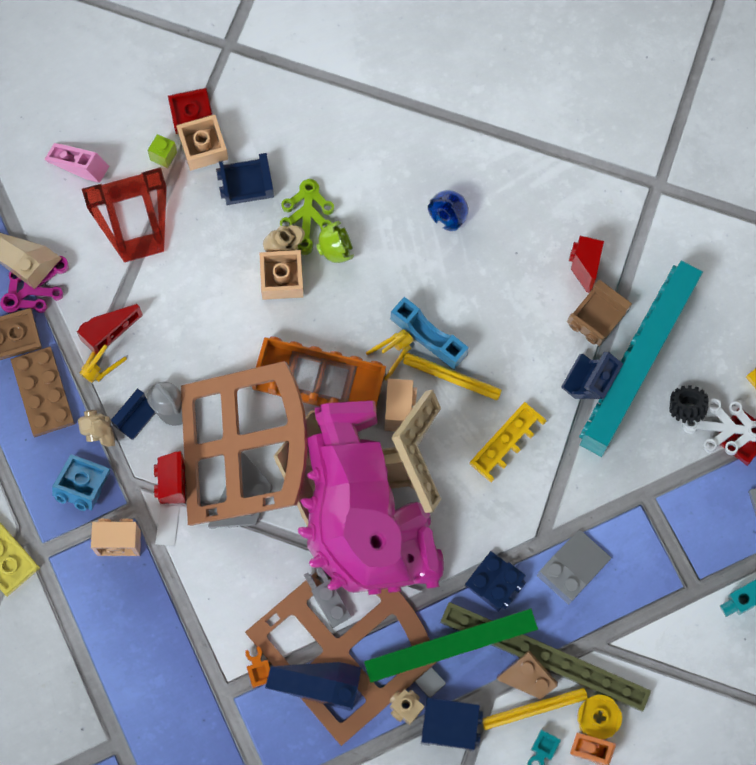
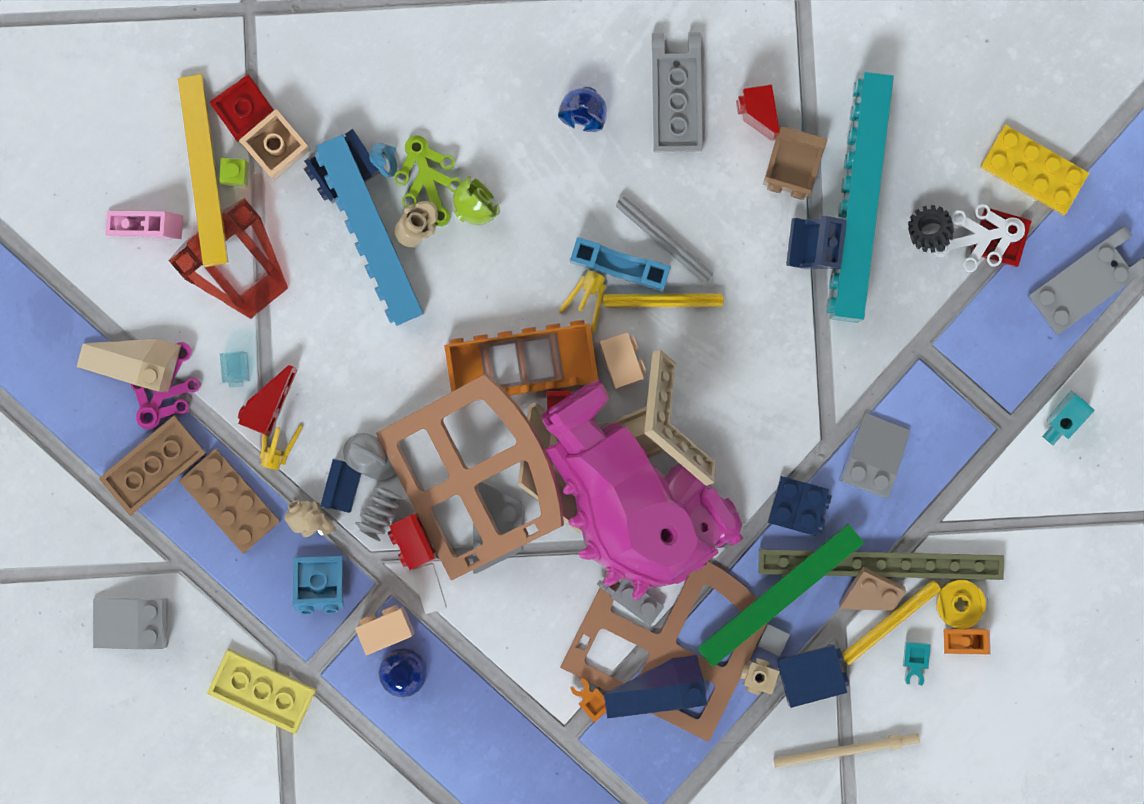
camera: 25 degrees left, 15 degrees up
light nougat brick [259,250,304,300] -> none
yellow hinge [469,402,547,482] -> none
none -> yellow tile [178,74,229,267]
none -> clear light blue brick [220,351,250,388]
none -> dark azure brick [314,134,424,326]
none -> light grey piece [355,487,404,542]
none -> dark azure piece [369,143,397,178]
none -> clear blue cylinder [378,648,427,698]
none -> light grey axle [616,196,713,283]
none -> light grey hinge [652,32,702,152]

